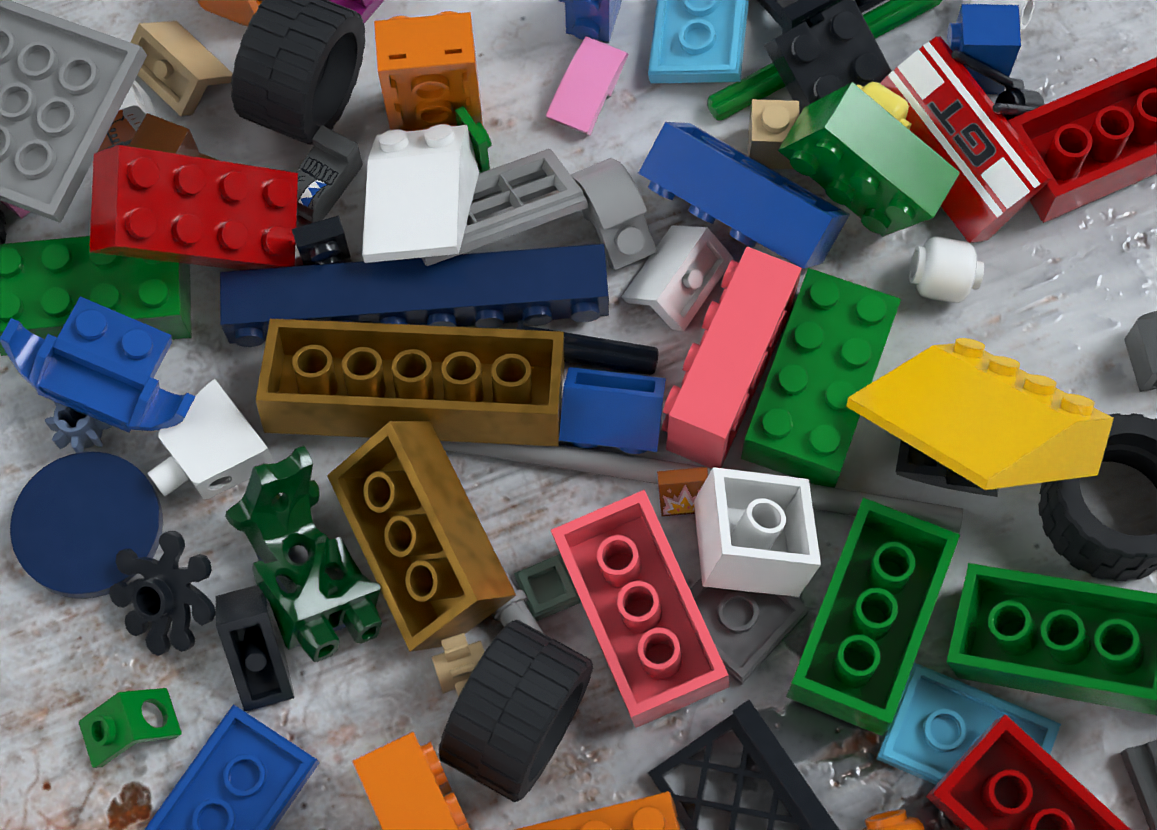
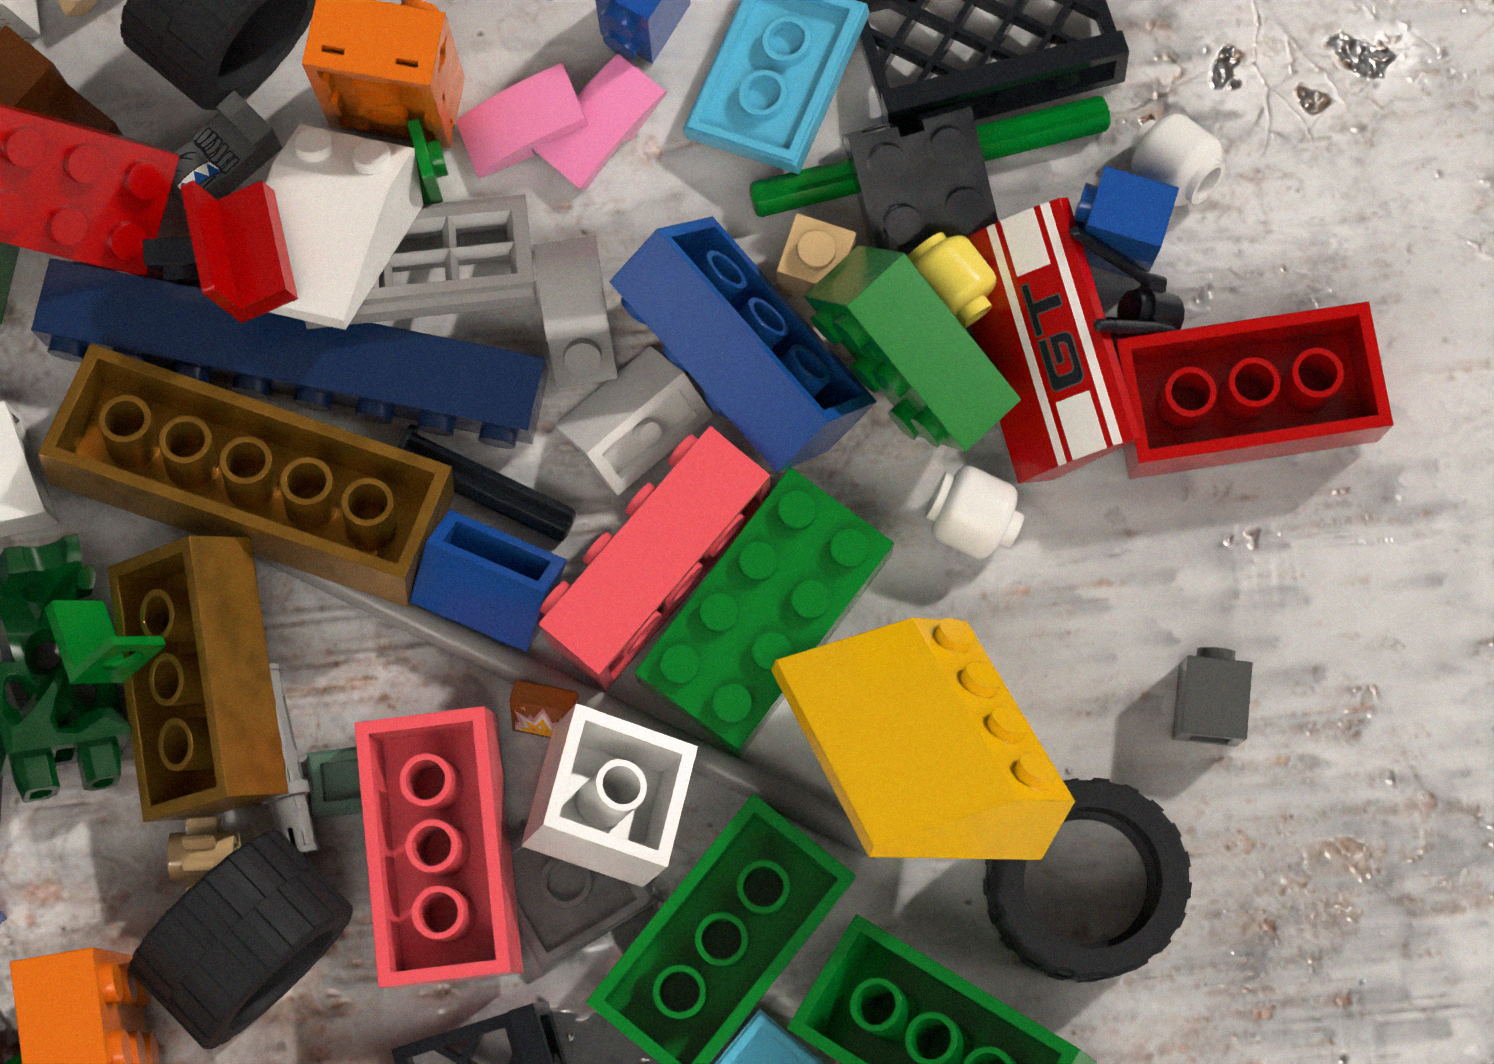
camera: 15 degrees right, 10 degrees up
none -> green bracket [44,600,166,684]
none -> red panel [181,180,298,323]
none -> bright pink slope [455,62,589,179]

